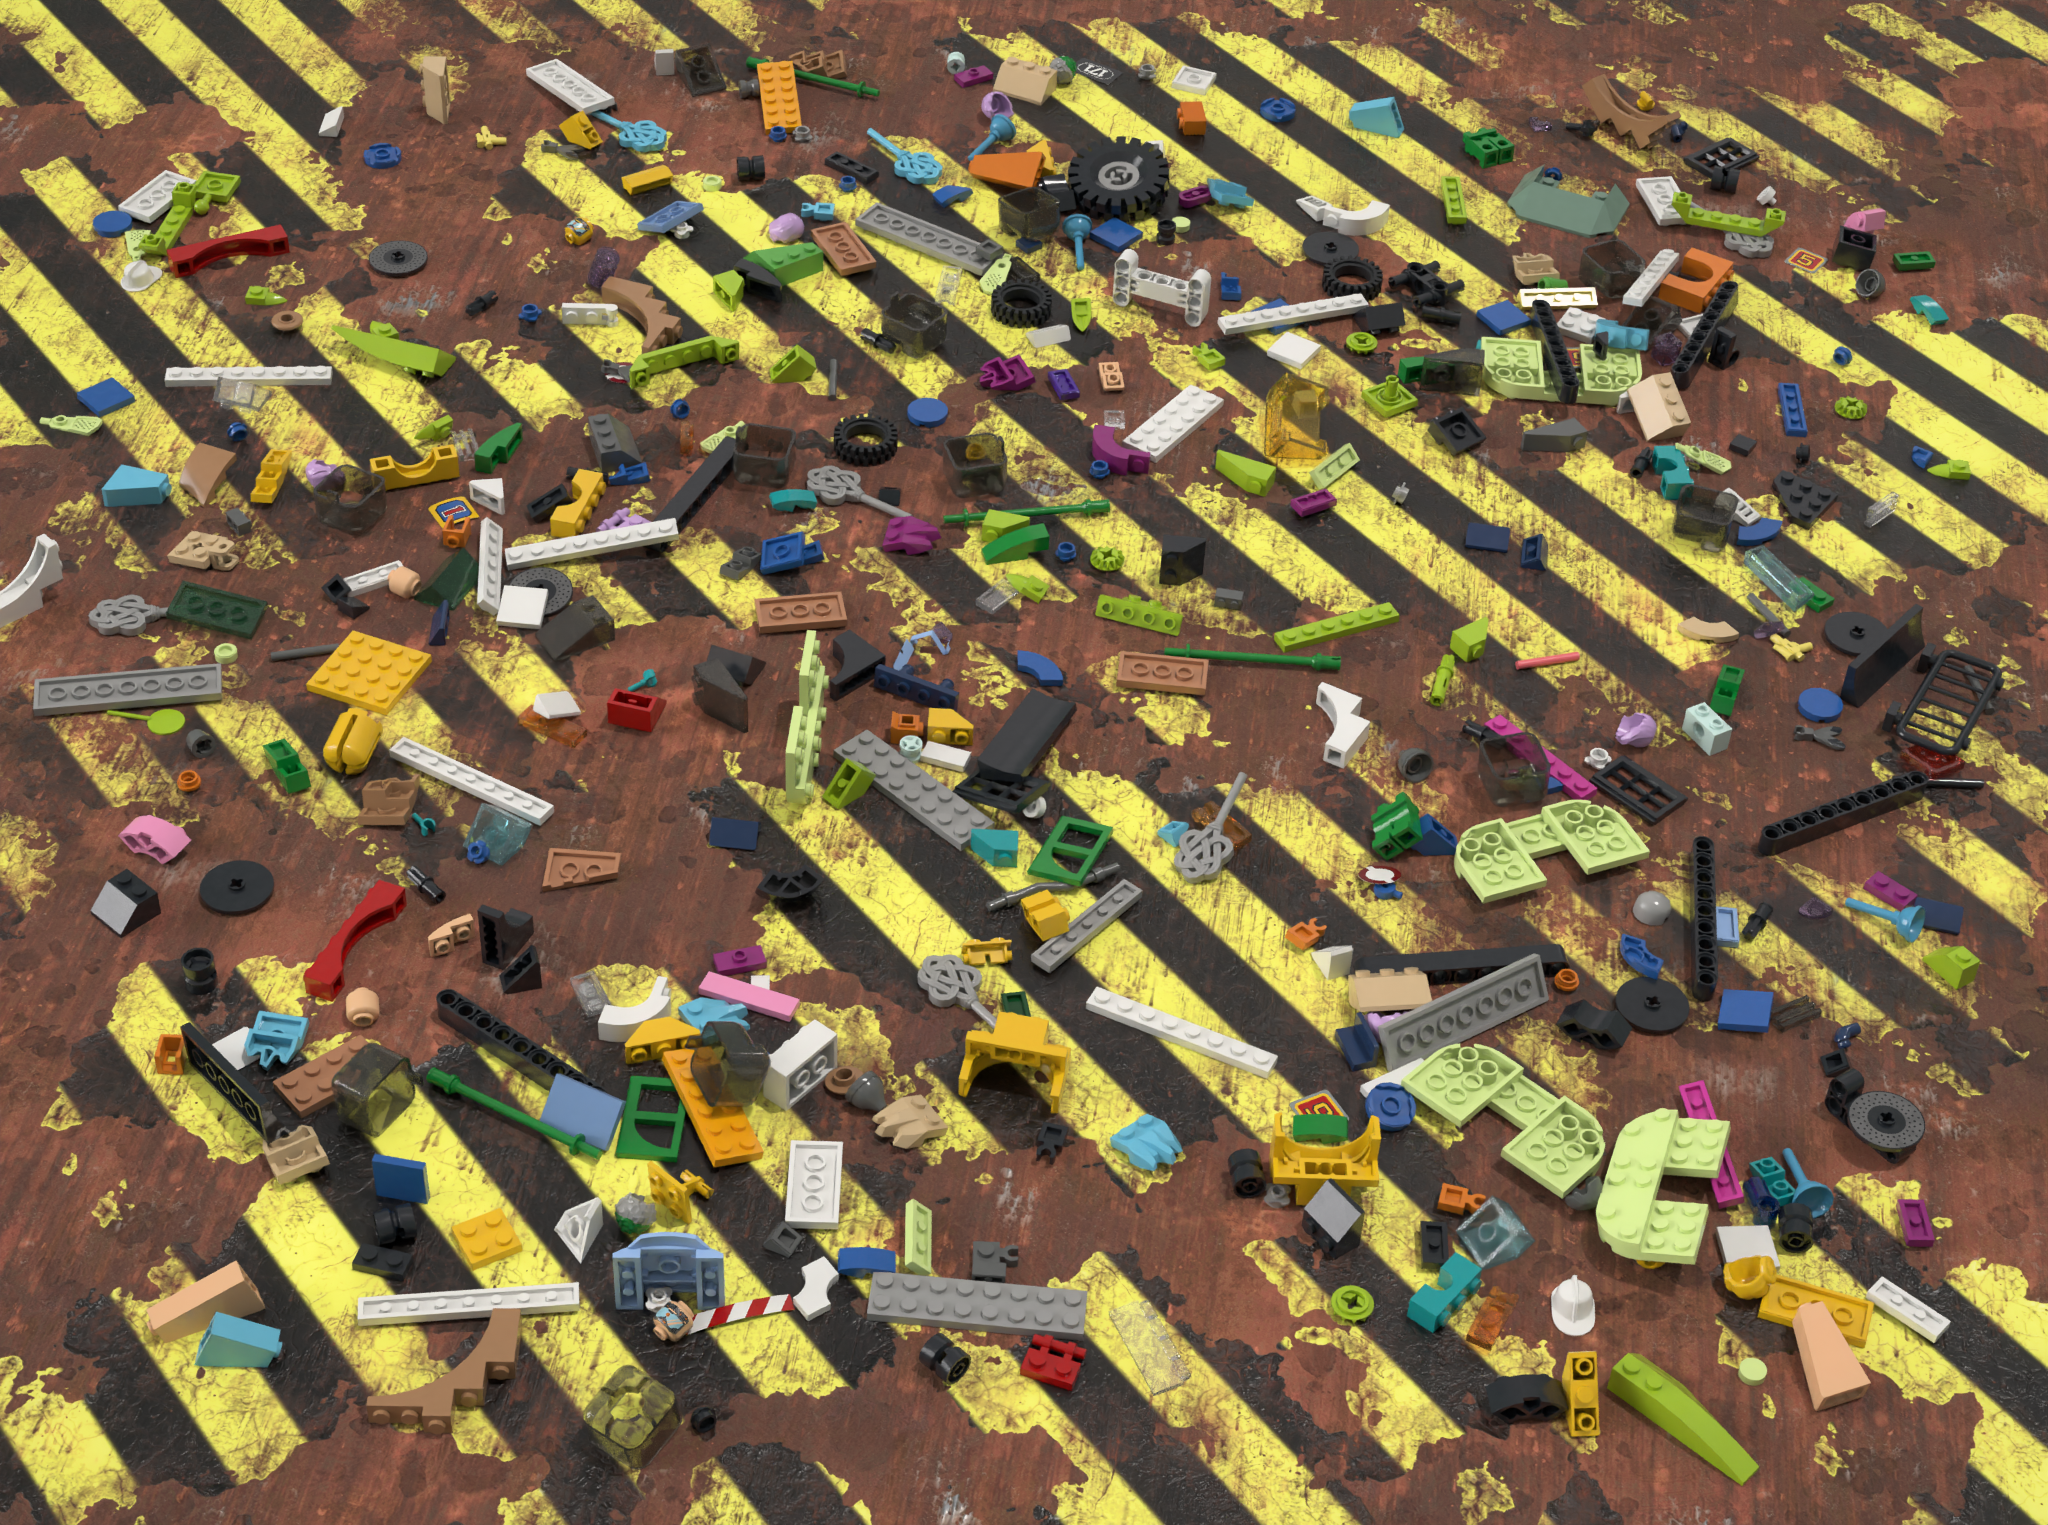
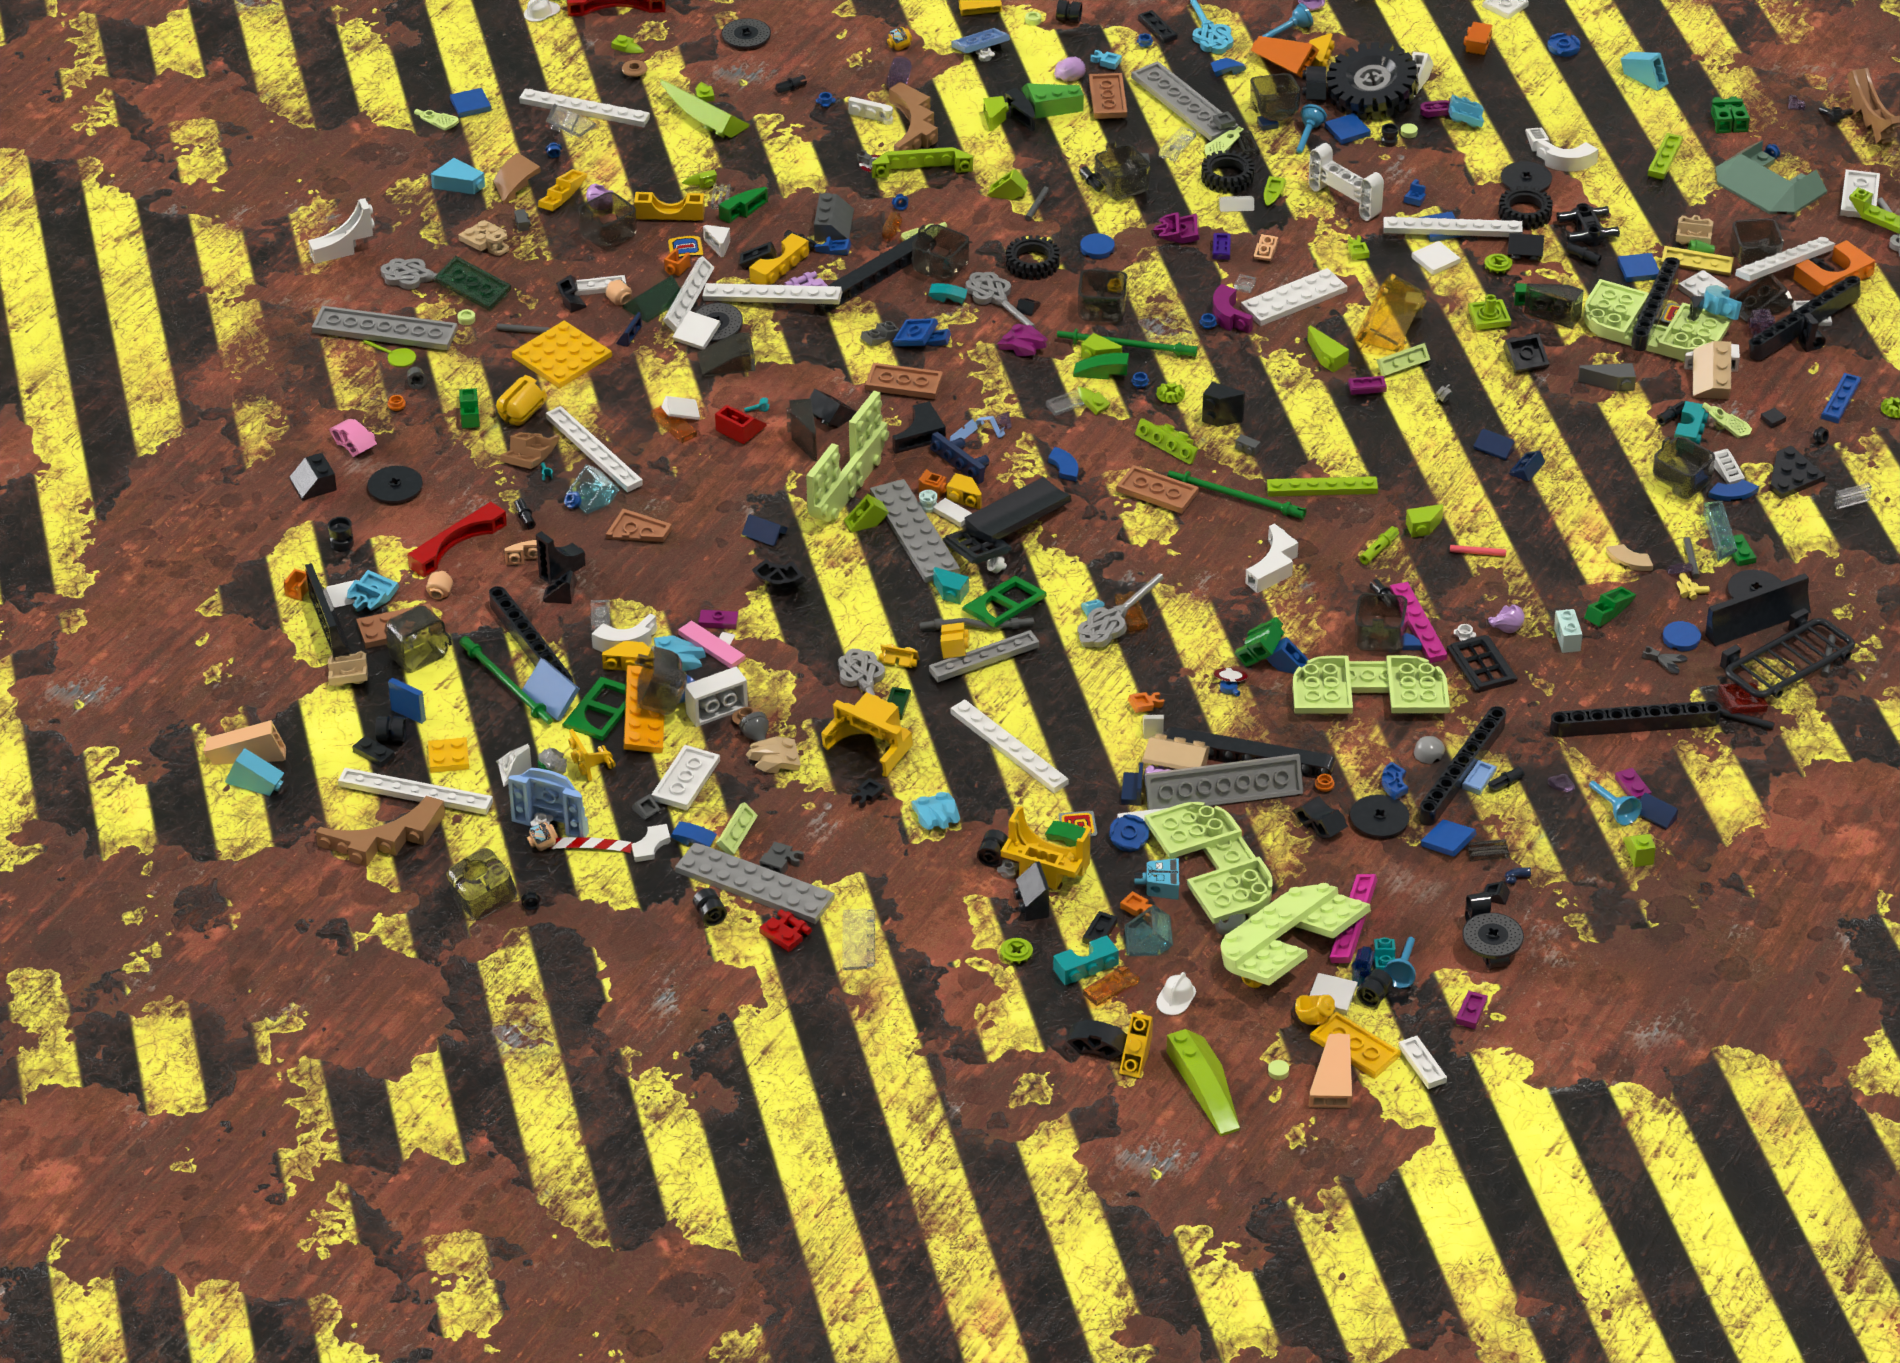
camera: 25 degrees right, 0 degrees up
dark grey helmet [1398,748,1434,783] -> none
none -> medium azure torso [1134,858,1179,900]

